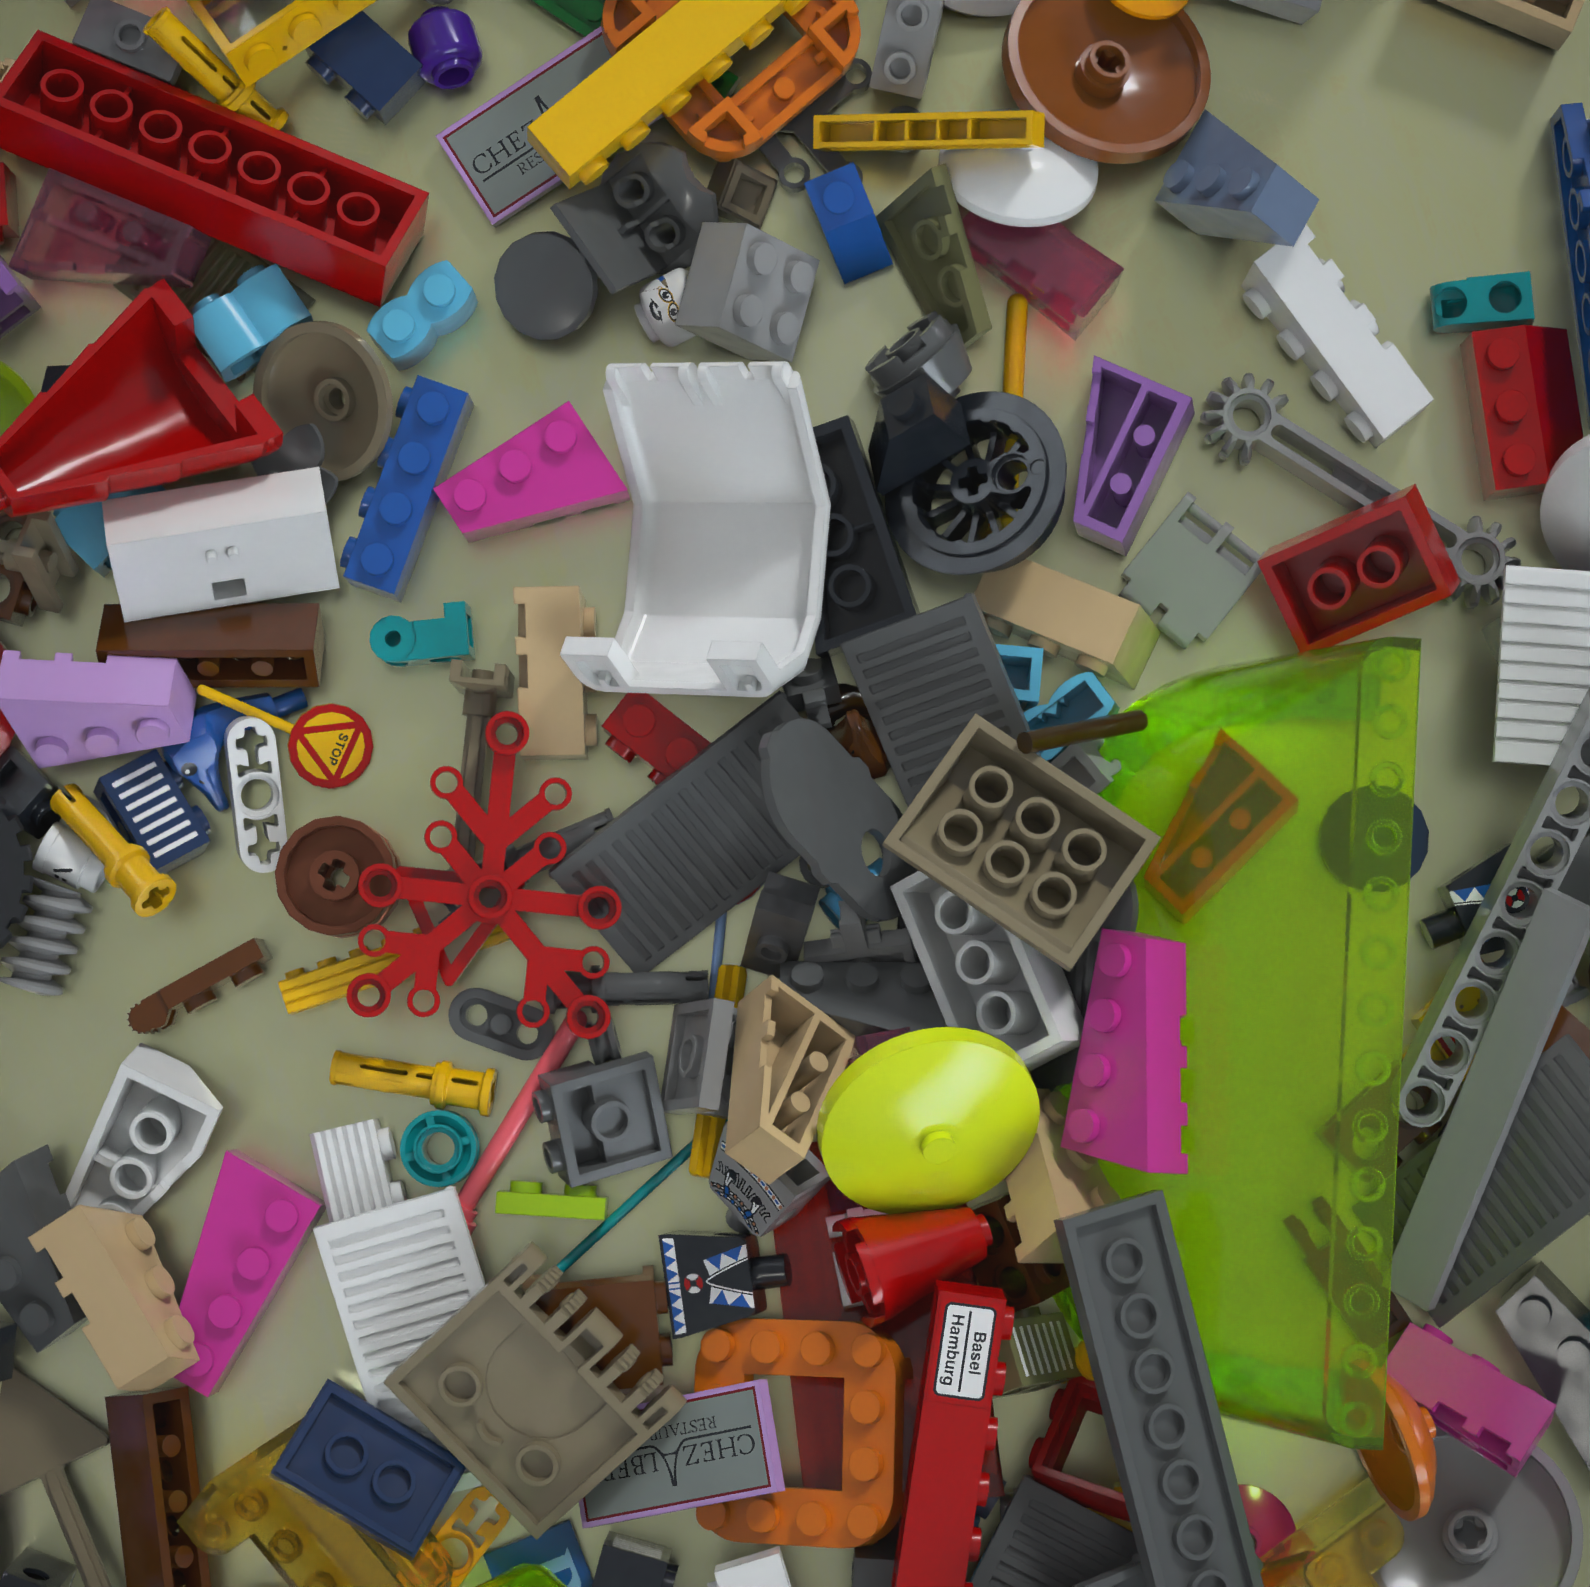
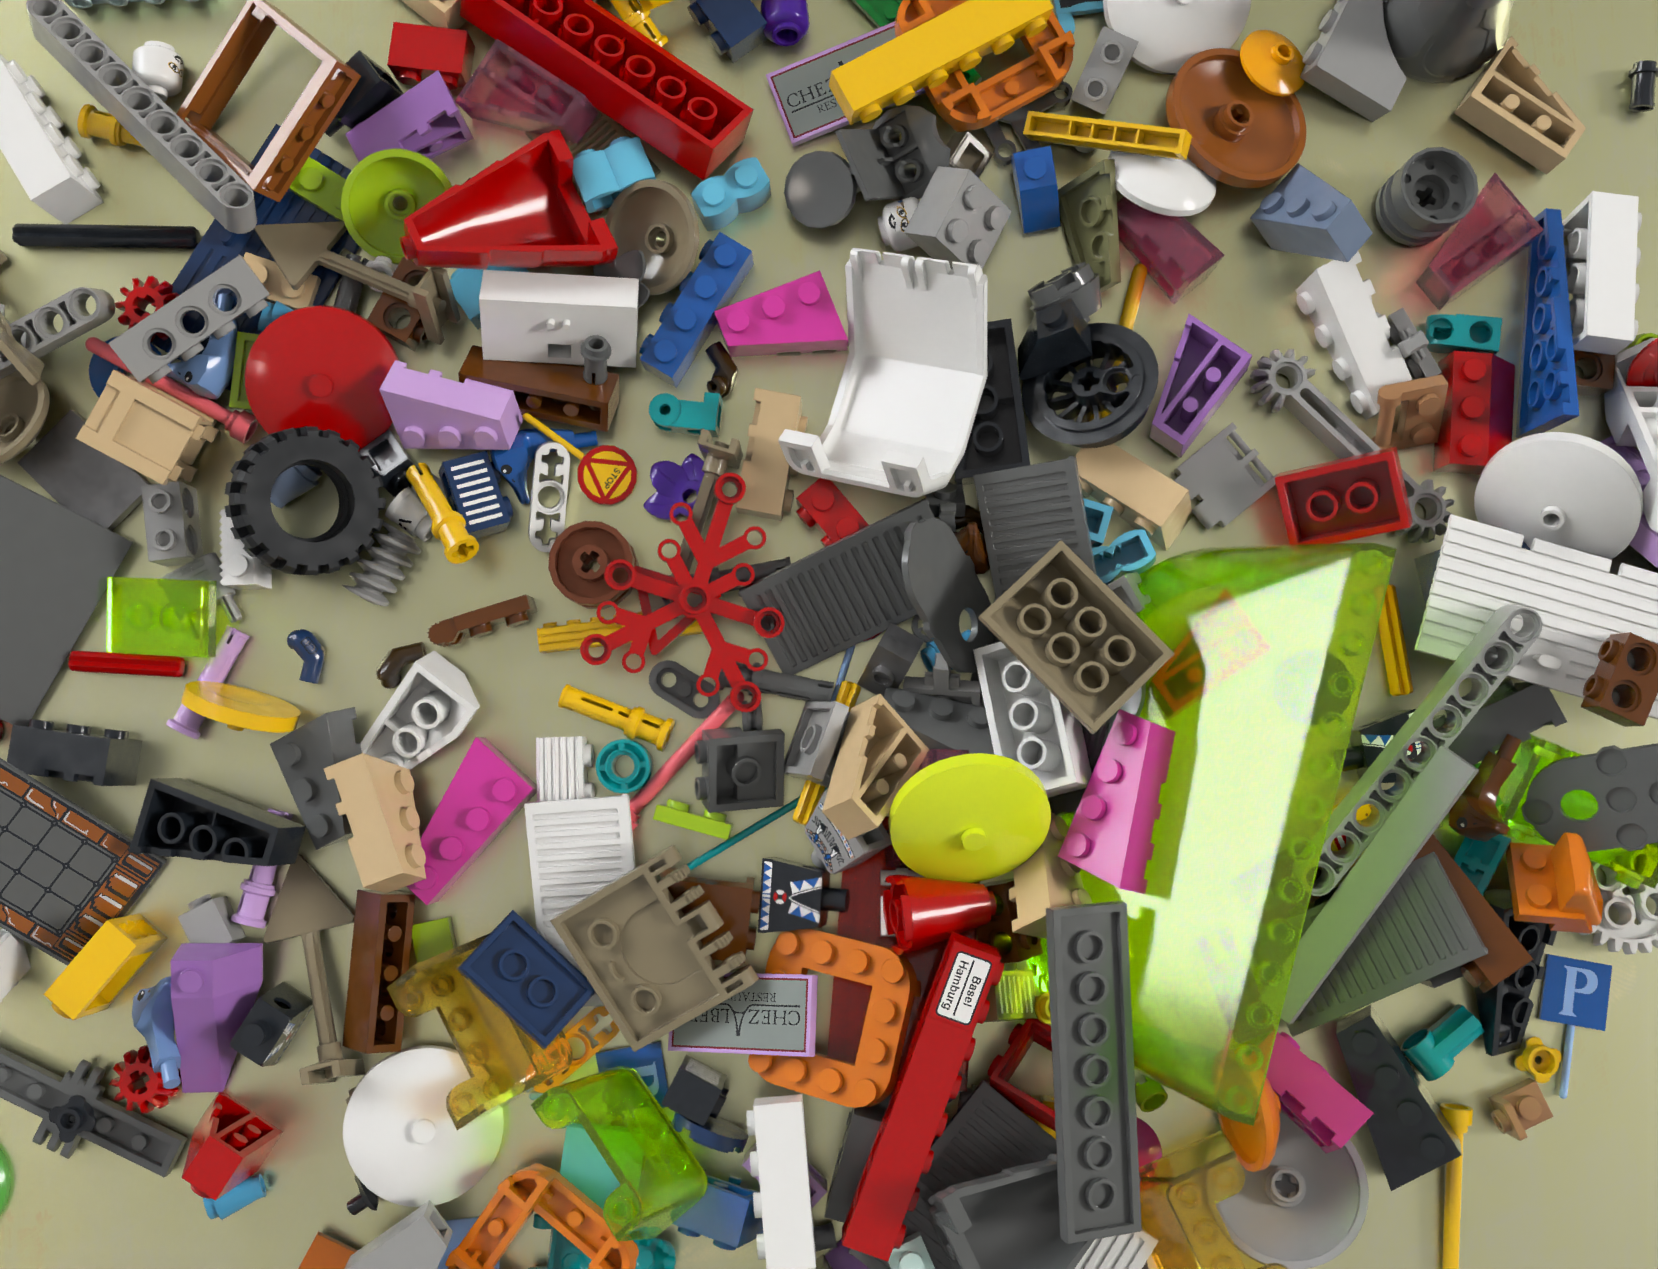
camera: 10 degrees right, 0 degrees up
dark brown bar [1017,710,1148,754] -> none
none -> dark brown arm [376,642,427,689]
none -> lime tile [412,916,458,963]
none -> dark grey pin [581,335,612,385]
none -> dark purple plate [643,453,704,520]
none -> dark brown arm [705,341,738,398]
none -> lime hinge [1135,1077,1168,1112]
none -> medium nougat plate [1371,375,1448,450]
none -> light orange axle [1373,584,1413,696]
none -> dark grey wheel [1375,147,1479,246]
none -> light grey hinge [1387,307,1442,379]
none -> clear pink wedge [1416,173,1544,311]

